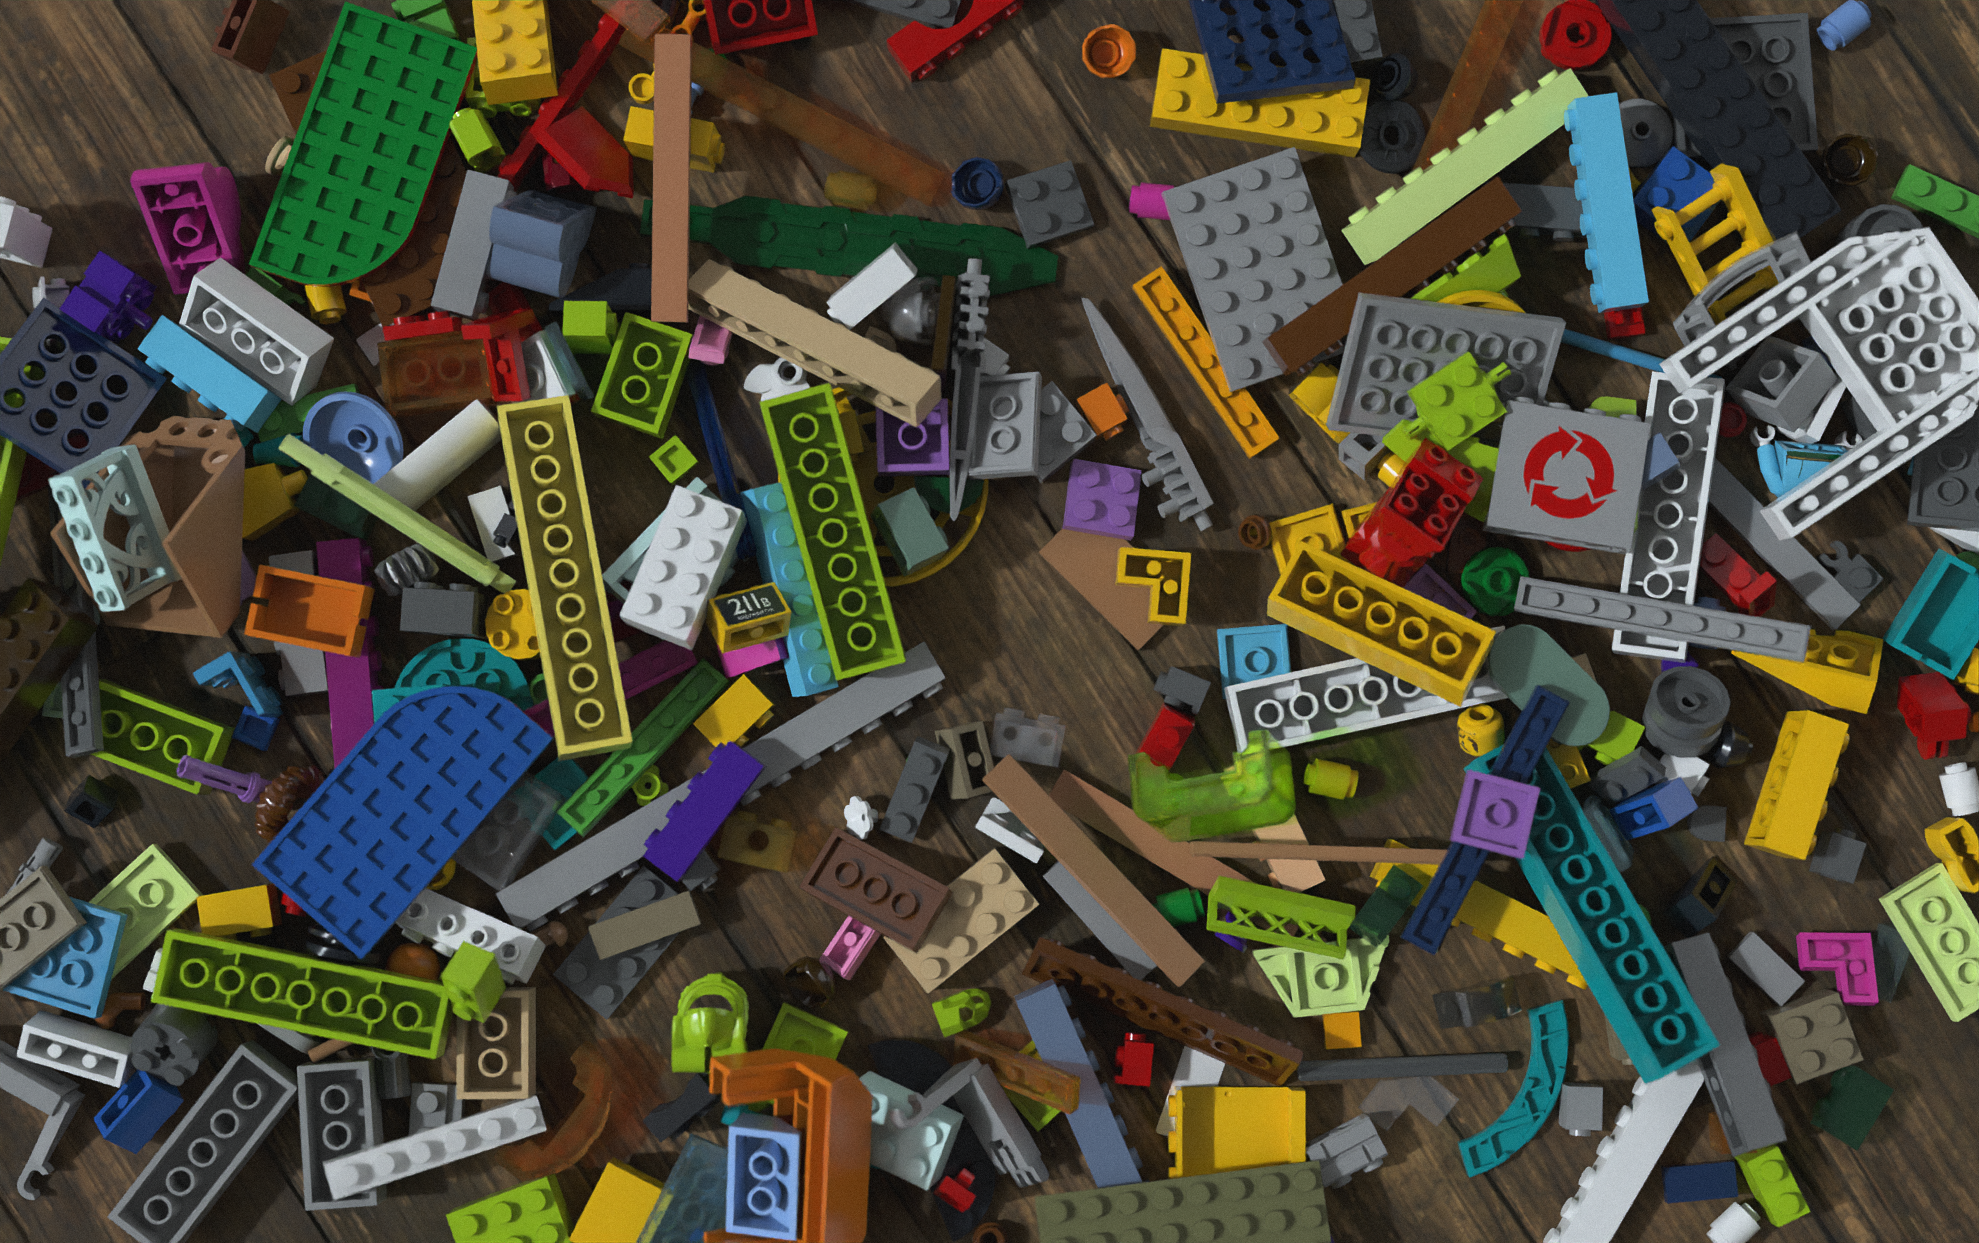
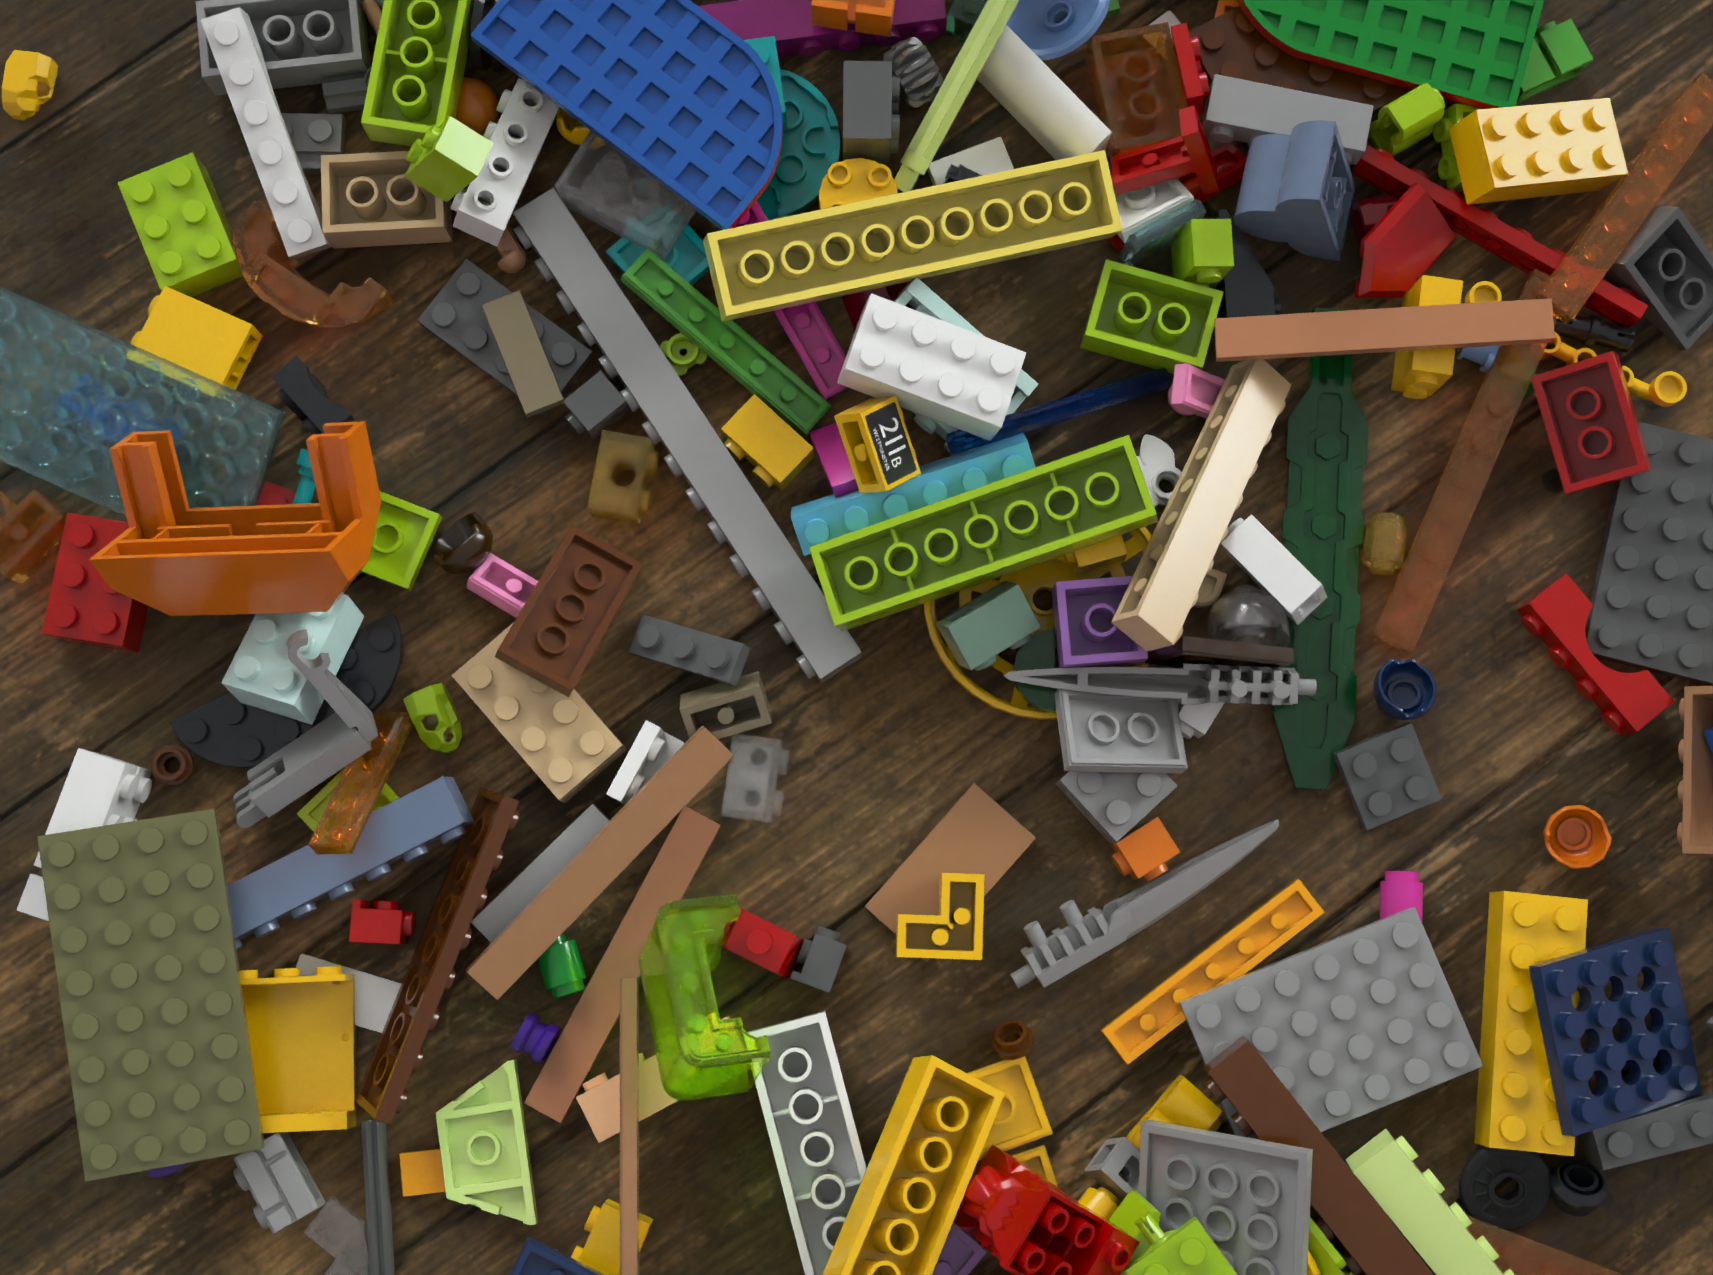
camera: 85 degrees right, 5 degrees down
dark purple brick [643,740,767,882] -> none
lime plate [649,435,699,485] -> none
lime helmet [672,972,749,1073] -> none
light blue slope [726,1113,801,1241] -> none
white plant [844,796,878,840] -> none
red tile [933,1168,976,1213] -> none
medium lavender plate [1063,459,1141,540] -> none
lime fence [1206,876,1355,959] -> none
medium azure tile [1217,624,1291,699] -> none
yellow brick [1304,758,1358,800] -> none
clear green brick [1349,865,1423,948] -> none

